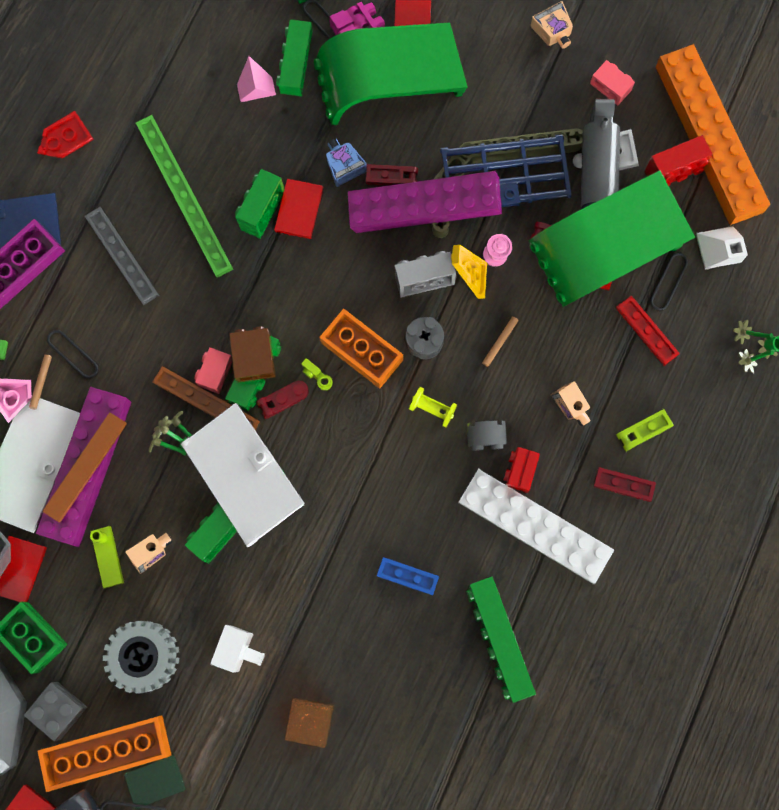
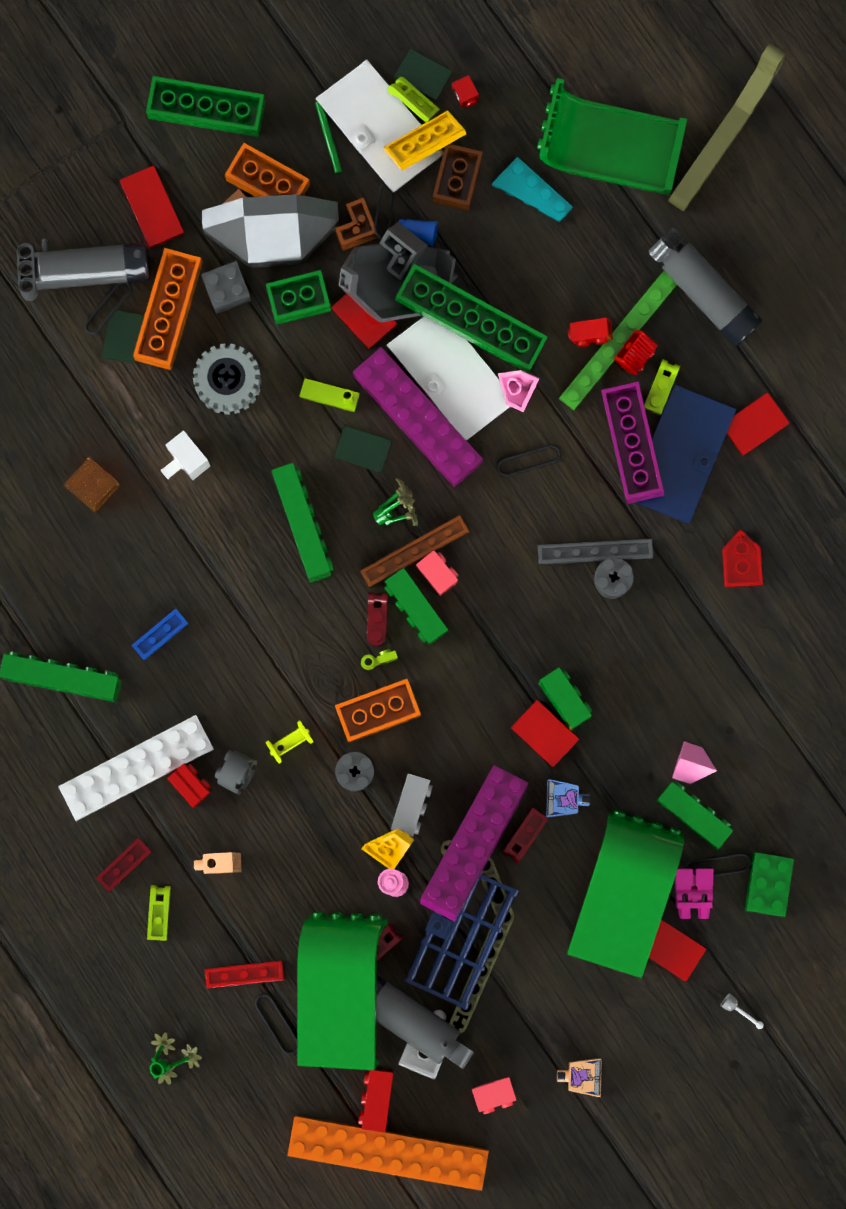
camera: 115 degrees right, 5 degrees up
medium nougat bar [29,355,52,410] -> none
dark orange tile [42,412,127,522] -> none
light nougat torso [126,533,172,574] -> none
bright green plate [136,115,233,278] -> none
white door [181,403,305,547] -> none
reddish brown brick [229,326,276,382] -> none
medium nougat bar [482,316,519,367] -> none
white slope [696,226,748,269] -> none
none -> clear green piece [334,426,392,473]
none -> dark grey brick [594,558,634,599]

